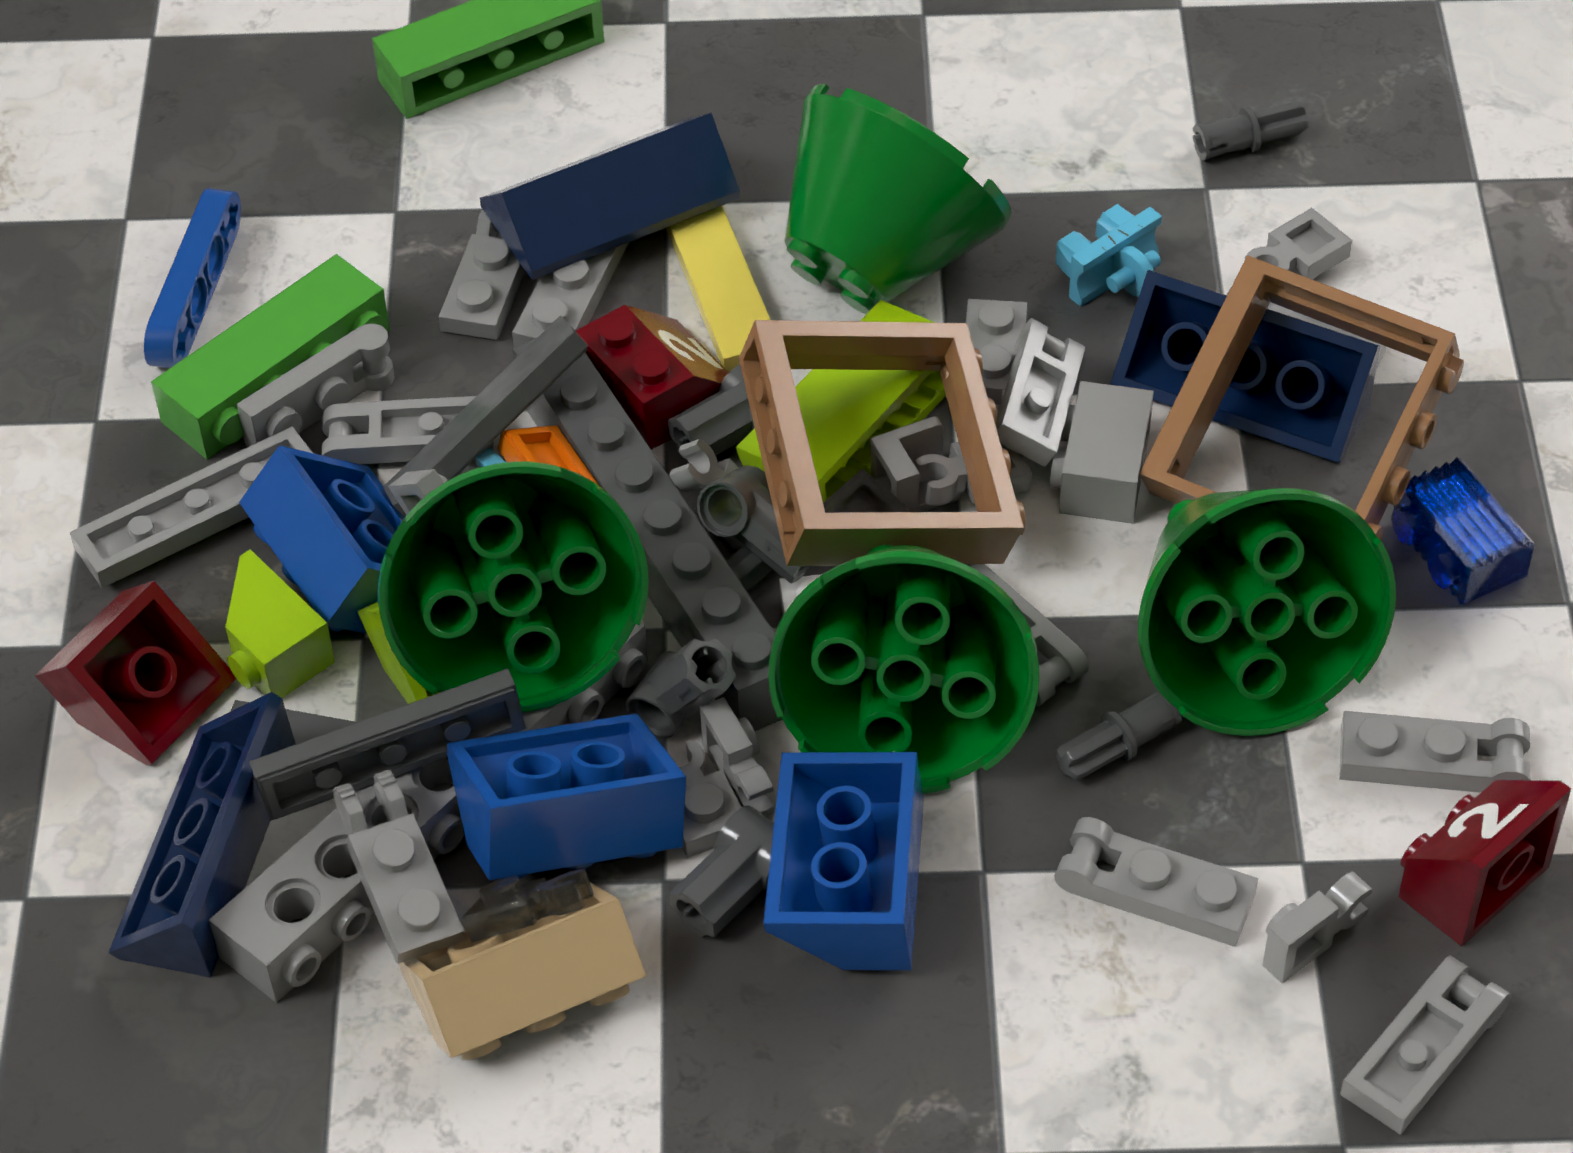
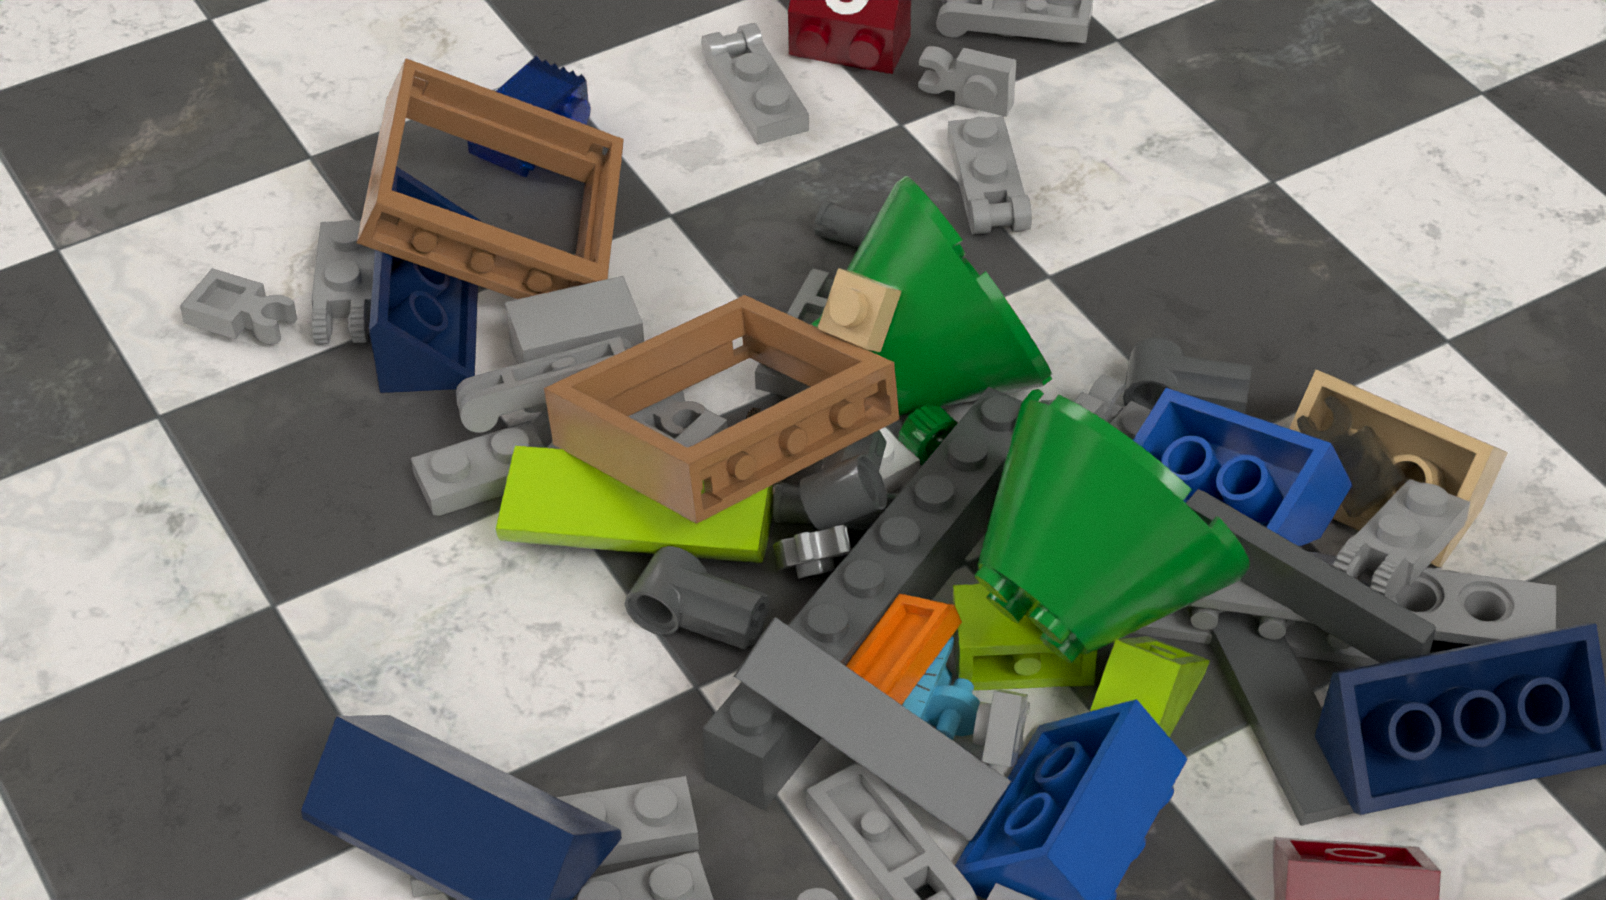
camera: 120 degrees left, 5 degrees down
lime slope [225,549,335,698] -> none
dark red slope [576,305,729,450] -> none
light yellow tile [666,206,770,372] -> none
blue slope [763,752,924,970] -> none
green cone [785,84,1012,314] -> none
medium azure hips [1055,204,1162,307] -> none
green cone [1138,488,1396,736] -> none
dark grey axle [1193,101,1308,160] -> none
none -> tan plate [817,268,902,352]

